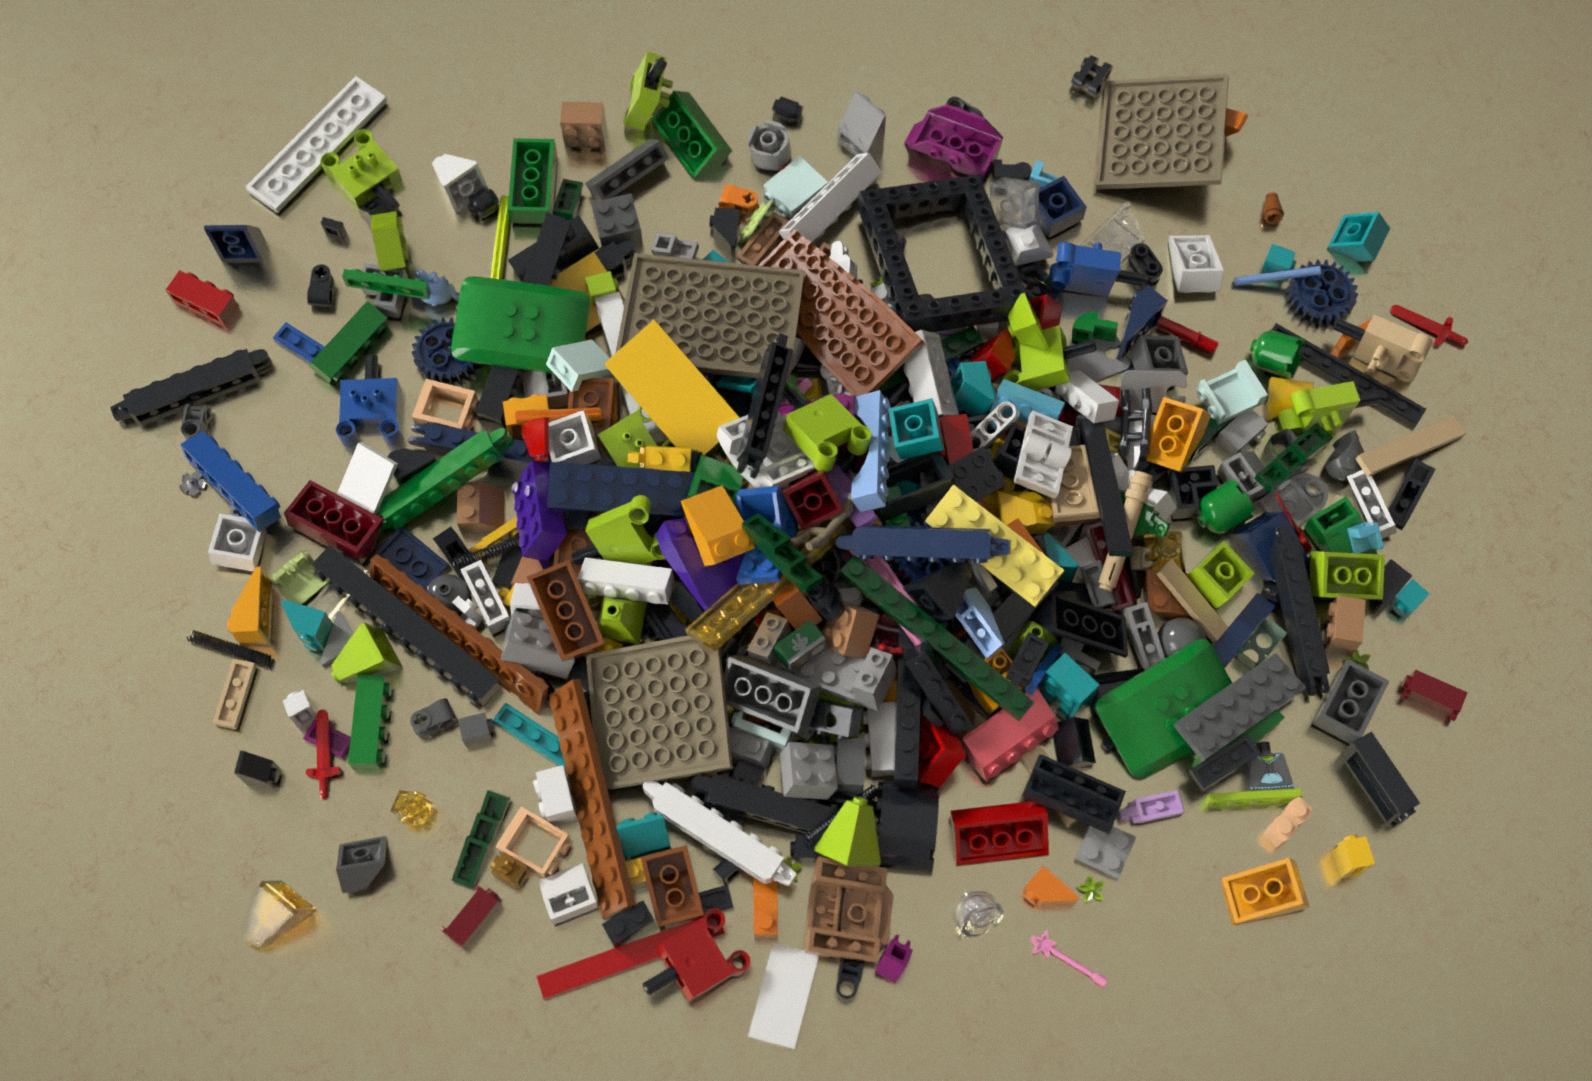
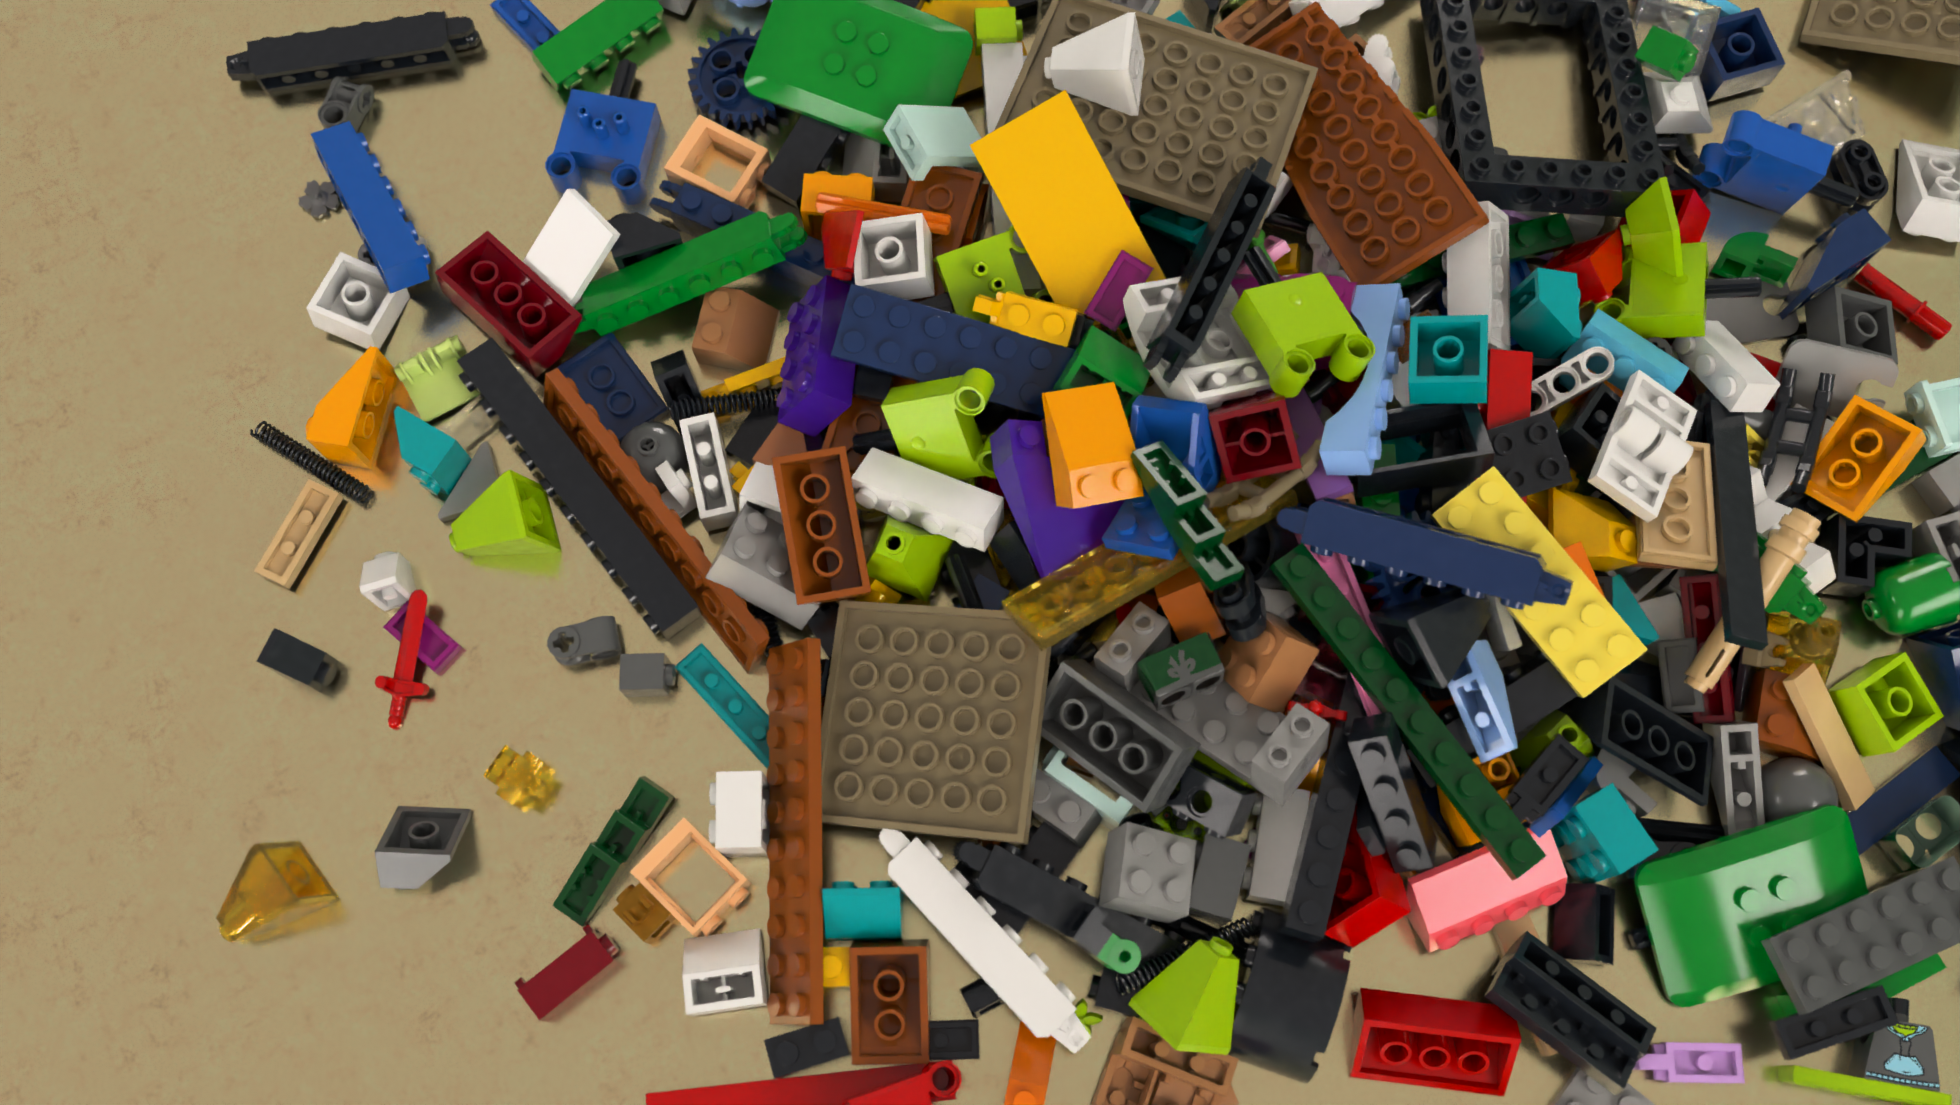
camera: 15 degrees right, 5 degrees up
green brick [348,675,392,770] -> none
none -> white slope [1044,12,1145,116]
none -> leg [1064,903,1141,974]
none -> magenta tile [1084,250,1154,332]
none -> green brick [1634,25,1699,82]

